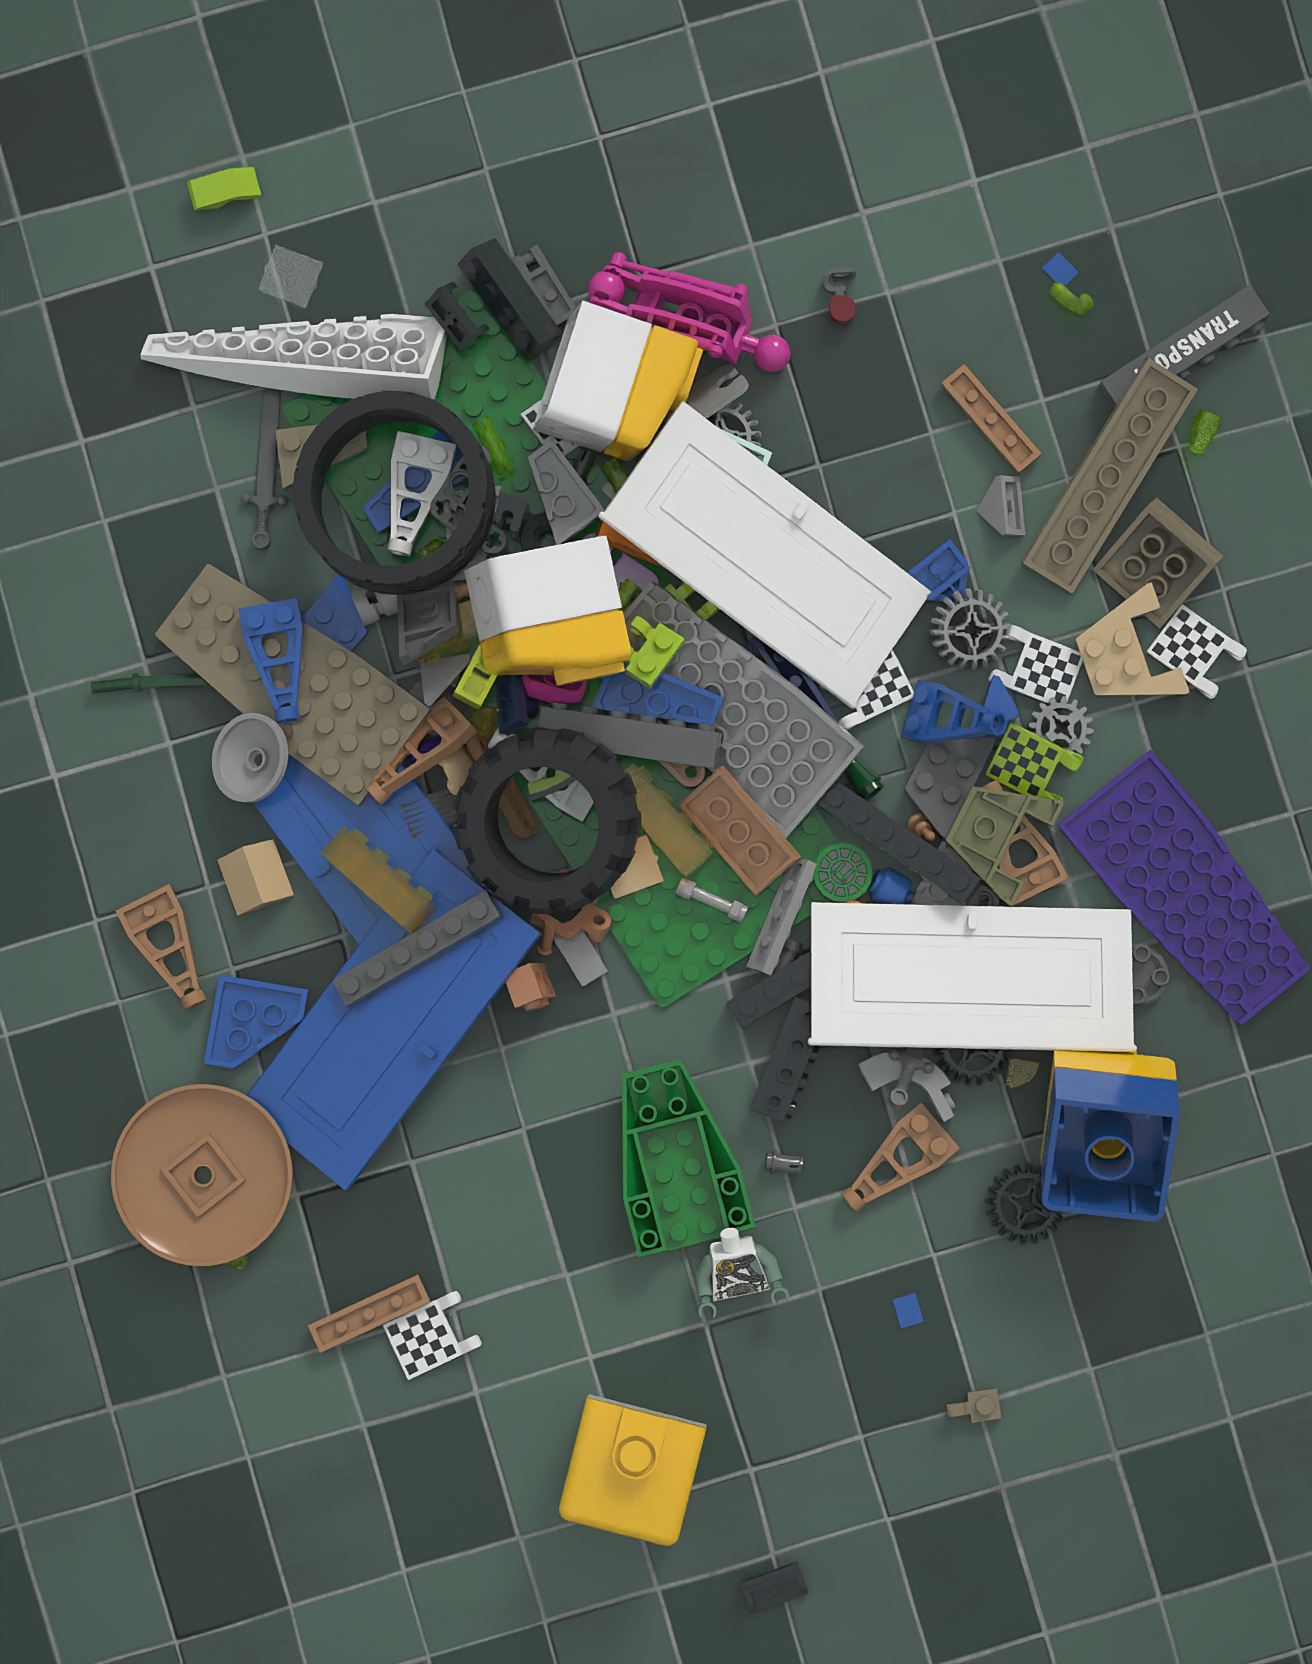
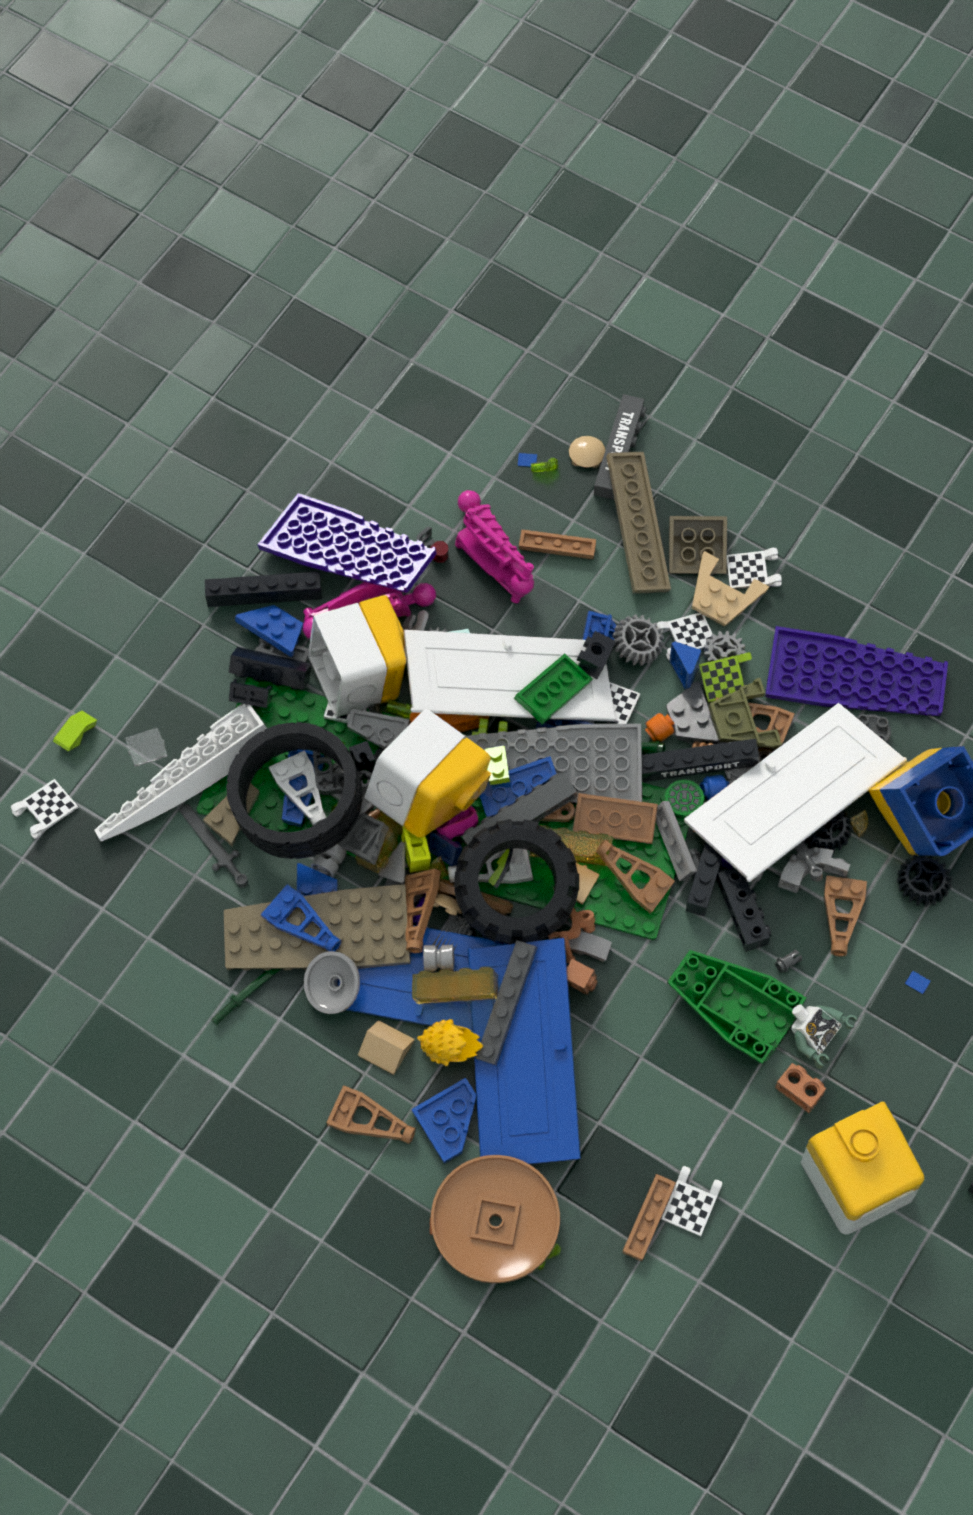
camera: 45 degrees left, 20 degrees down
light grey bar [675,877,748,923] -> none
blue plate [901,680,1007,744] -> none
light grey slope [977,475,1026,536] -> none
clear neon green cone [1187,409,1222,456] -> none
none -> white flag [11,779,78,839]
none -> black brick [205,572,322,607]
none -> blue wing [235,605,303,657]
none -> wing [257,493,437,593]
none -> yellow head [417,1019,483,1066]
none -> light grey wheel [423,945,454,972]
none -> dark pink piece [455,490,534,603]
none -> green tile [514,653,593,725]
none -> tan dish [569,436,605,468]
none -> black brick [577,631,616,679]
none -> medium nougat plate [595,839,675,913]
none -> orange head [645,713,675,742]
none -> nougat brick [775,1063,826,1113]

